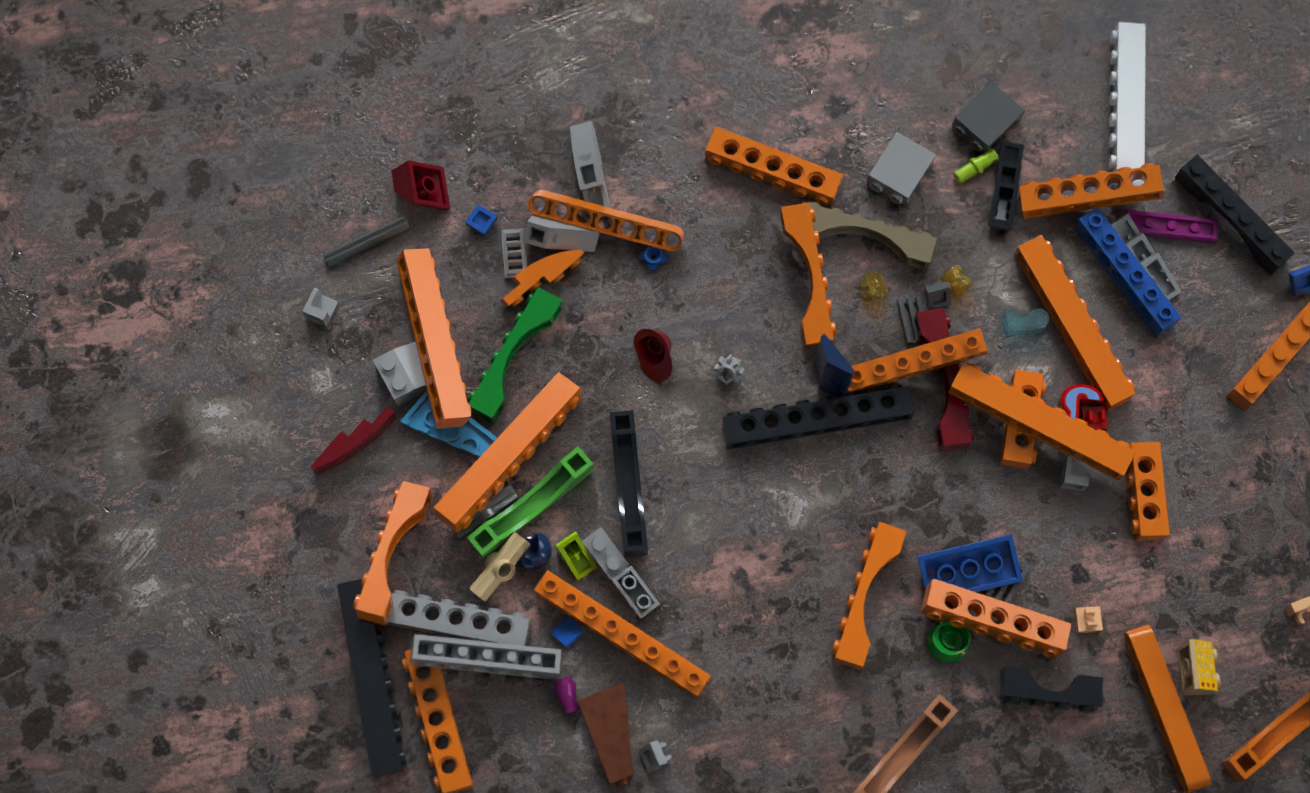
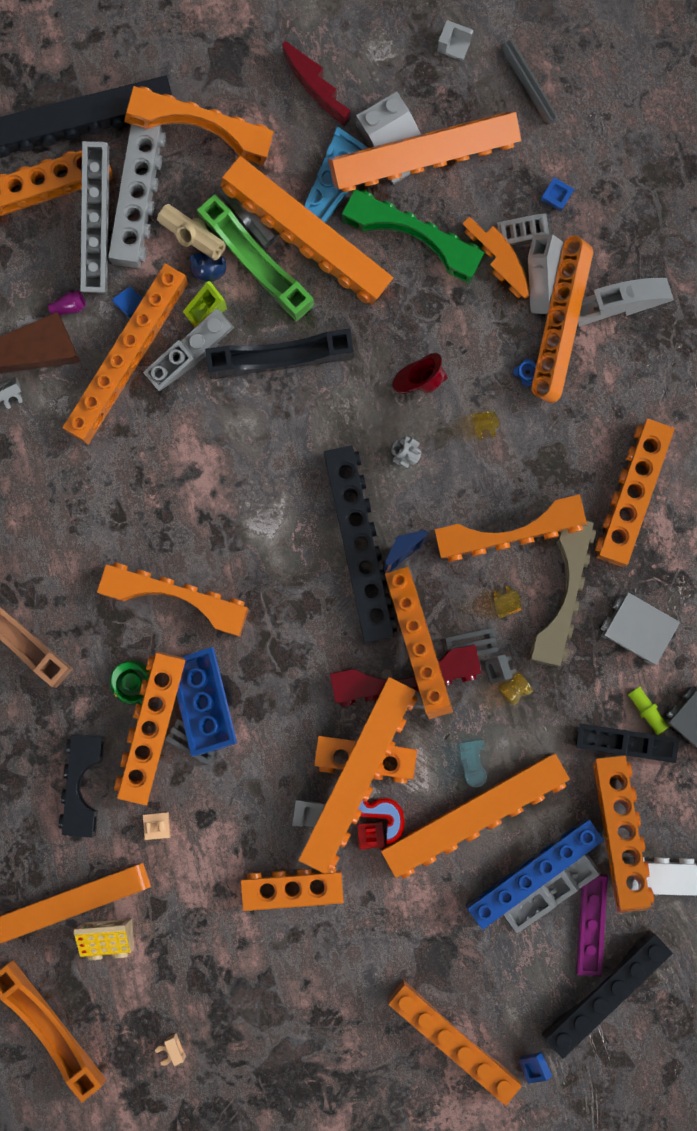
camera: 85 degrees right, 10 degrees up
dark red slope [391,160,450,210] -> none
none -> clear yellow tile [471,411,499,439]

